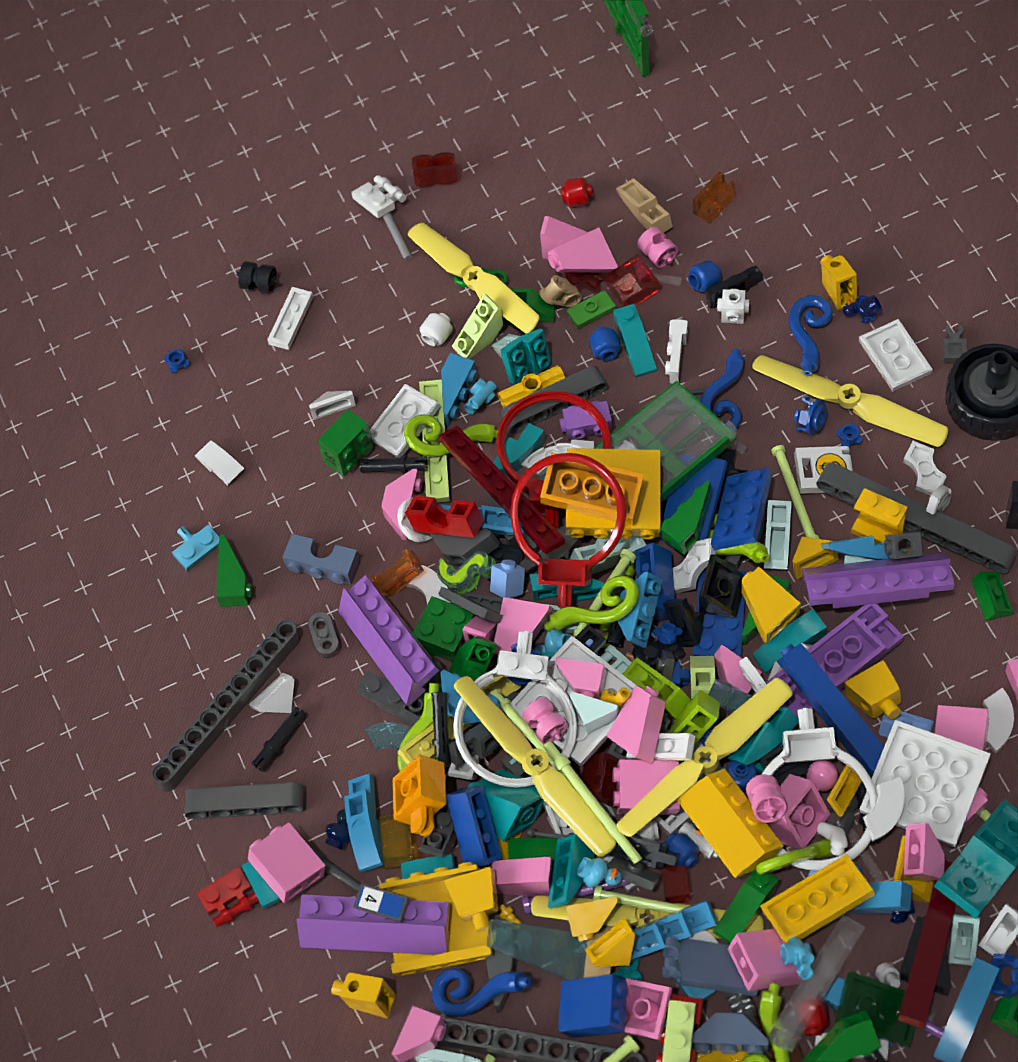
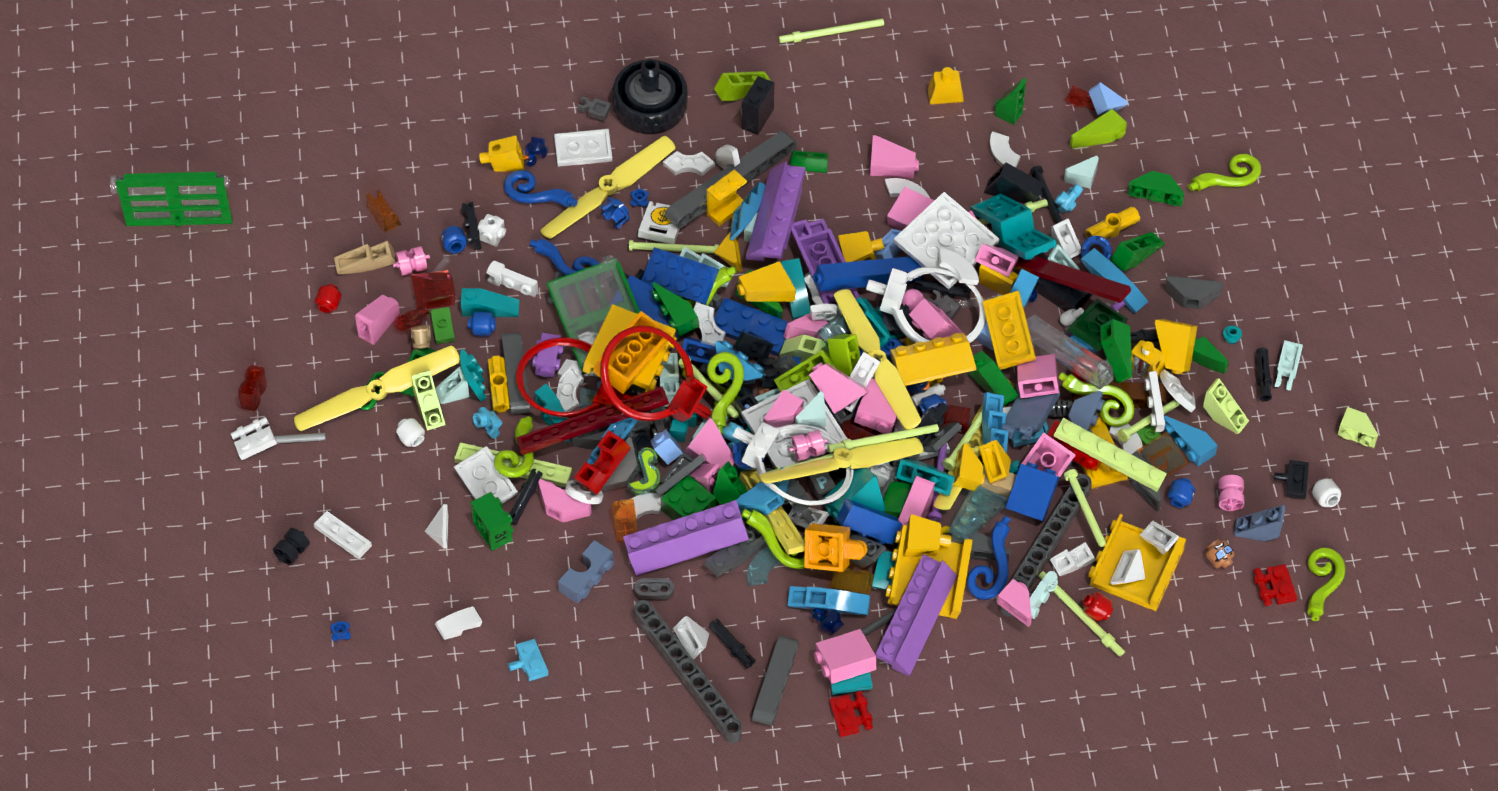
camera: 80 degrees left, 5 degrees down
green slope [217,534,253,607] -> none
yellow torso [332,973,396,1019] -> none
tile [353,883,410,923] -> none
black pin [431,692,451,767] -> none
dark azure slope [441,353,478,426] -> none
bright pink slope [547,227,618,273] -> none
medium azure animal [577,857,621,888] -> none
yellow arm [600,688,631,709] -> none
blue plate [654,622,682,644] -> none
black slope [699,554,745,618] -> none
bright pink wheel [746,774,786,822] -> none
lime plant [756,838,835,875] -> none
medium azure plate [780,937,814,980] -> none
white arm [817,822,848,856] -> none
yellow slope [827,765,862,816] -> none
dark grey brick [883,532,923,559] -> none

